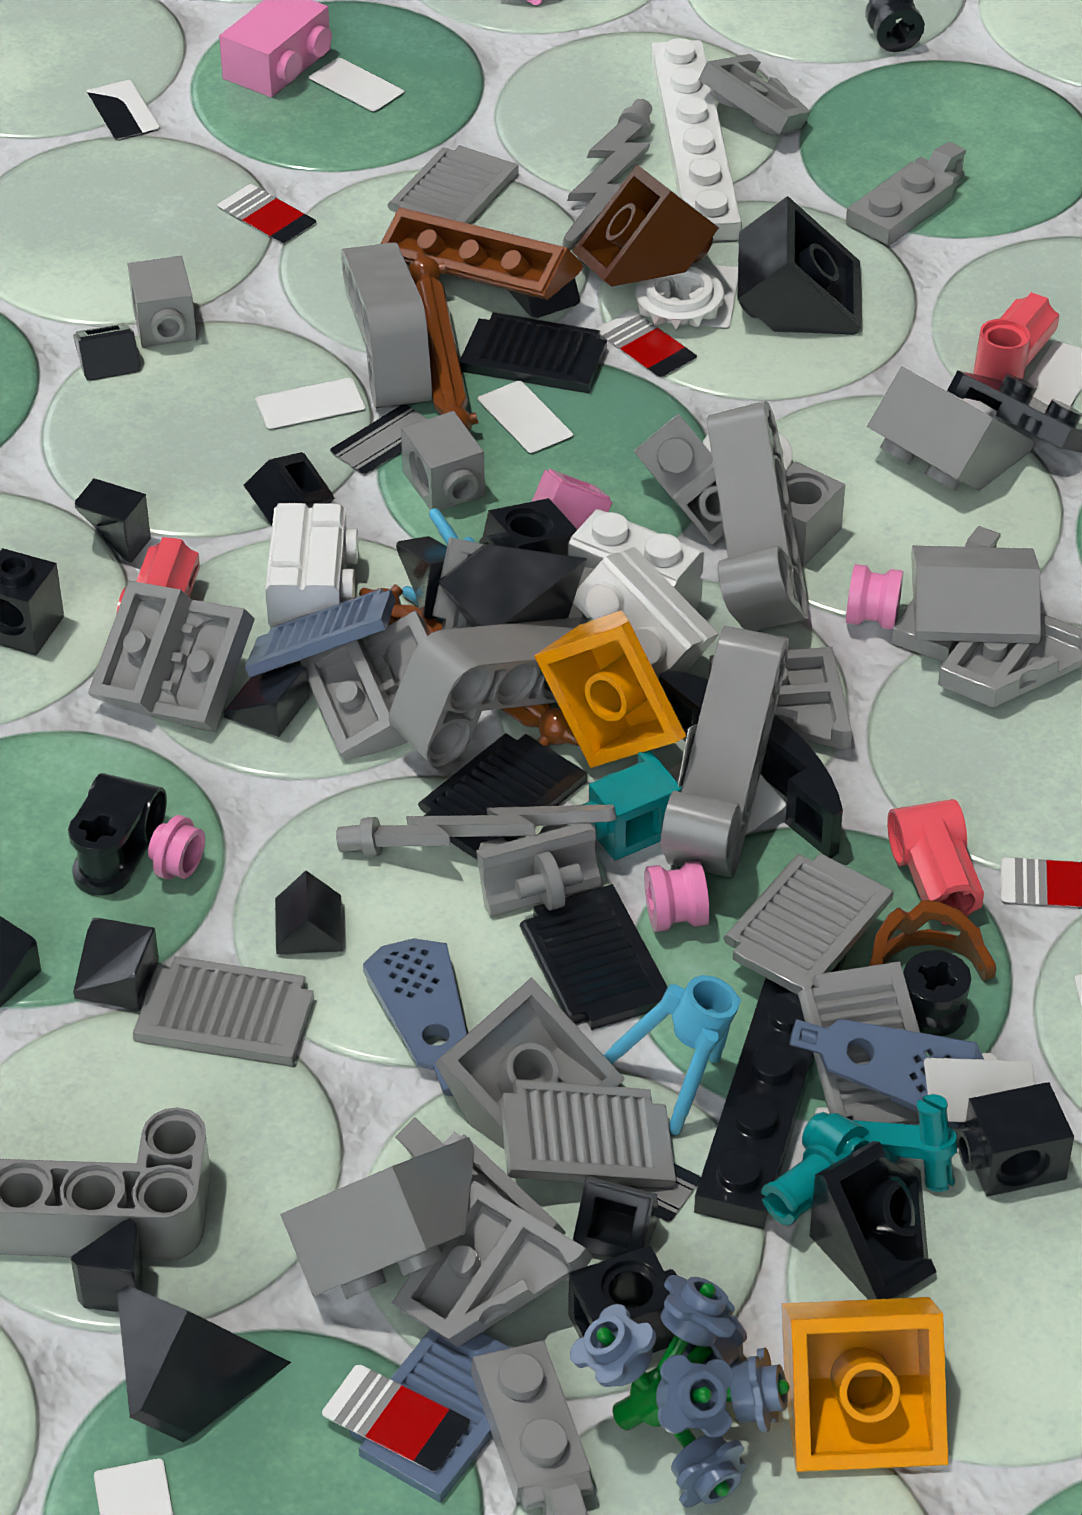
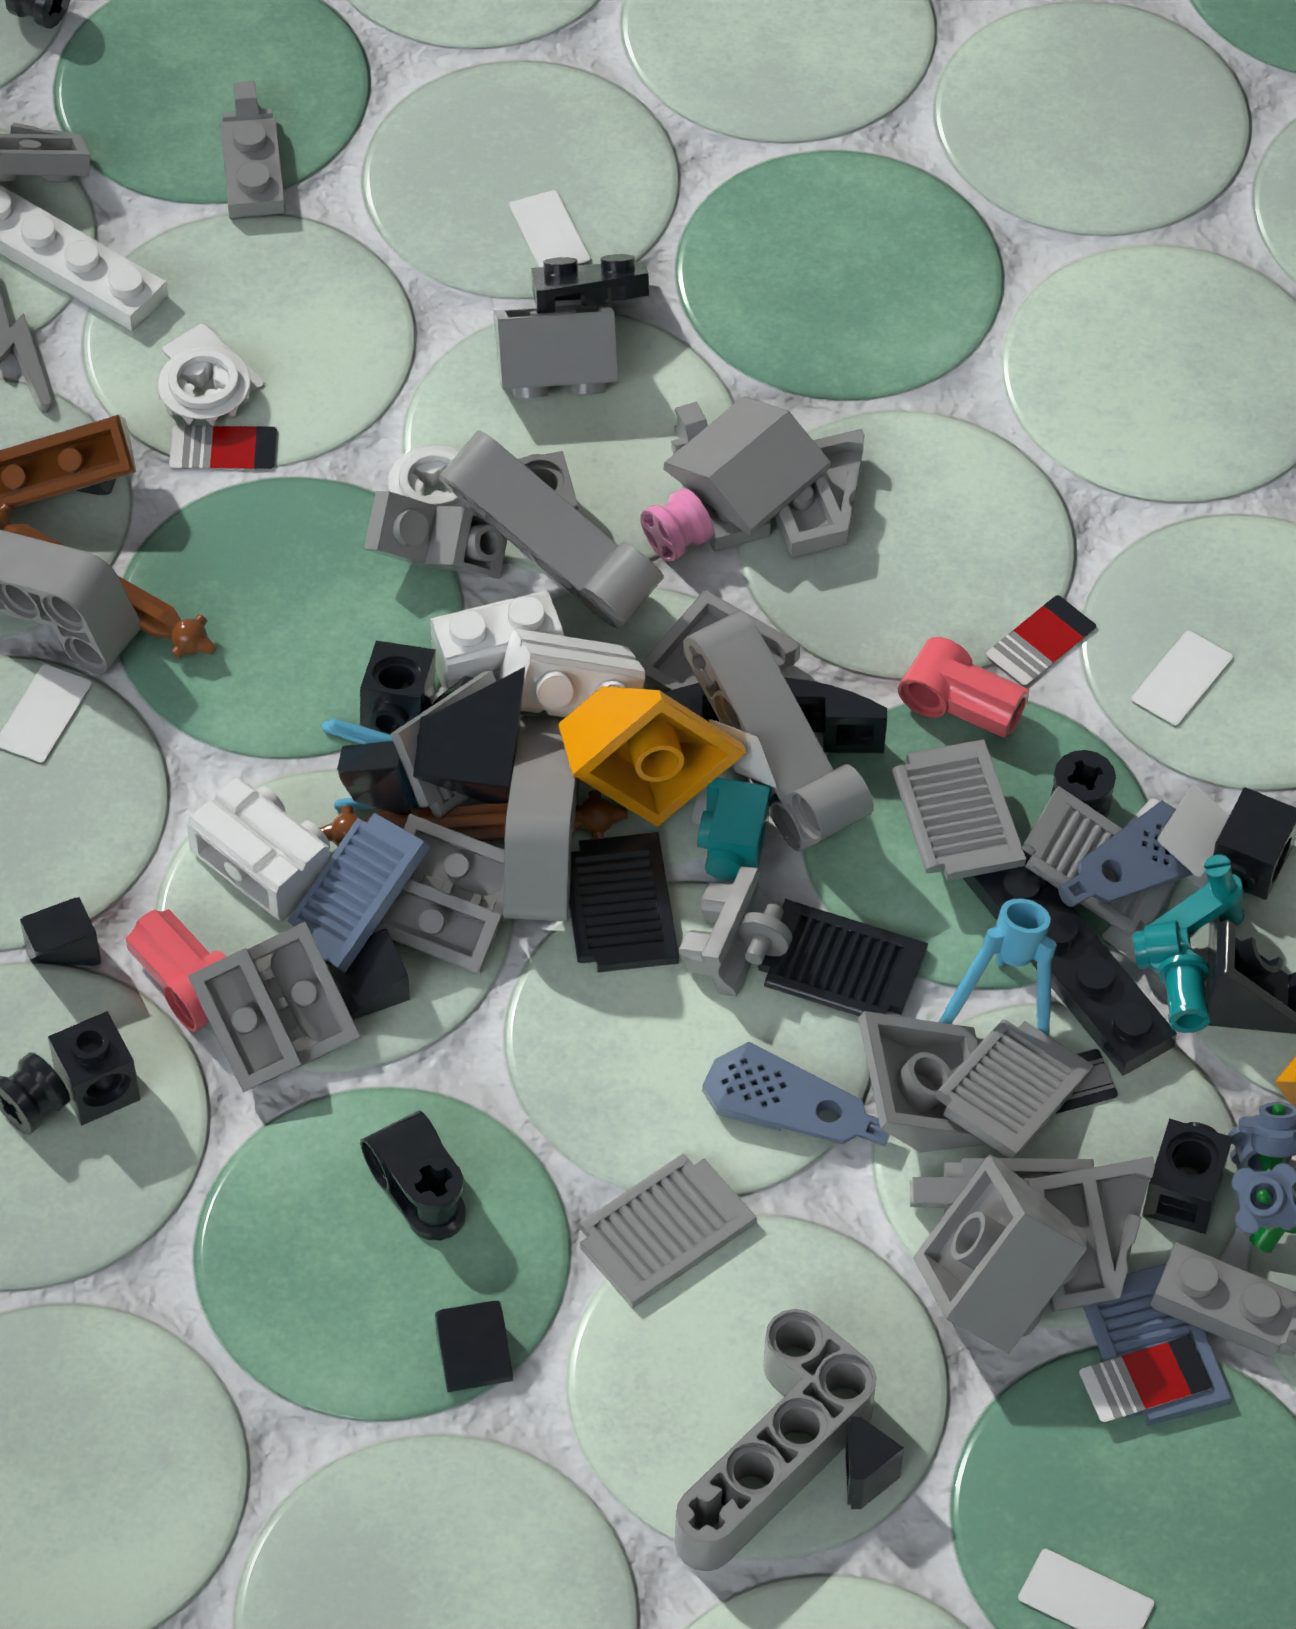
camera: 50 degrees left, 10 degrees up
black slope [73,918,159,1010] -> none
black slope [117,1285,291,1442] -> none
bright pink plate [148,815,205,880] -> none
black slope [243,452,335,526] -> none
black slope [275,870,343,954] -> none
sticker [330,405,427,474] -> none
light grey piece [336,804,617,857] -> none
light grey brick [401,411,485,510] -> none
black window [460,312,607,393] -> none
white sticker [477,381,573,453] -> none
bright pink slope [532,468,612,530] -> none
reddish brown slope [572,164,719,287] -> none
black slope [573,1176,659,1258] -> none
bright pink wheel [644,860,710,932] -> none
black slope [737,196,861,335] -> none
dark orange helmet [869,900,996,981] -> none
coral piece [973,292,1059,381] -> none

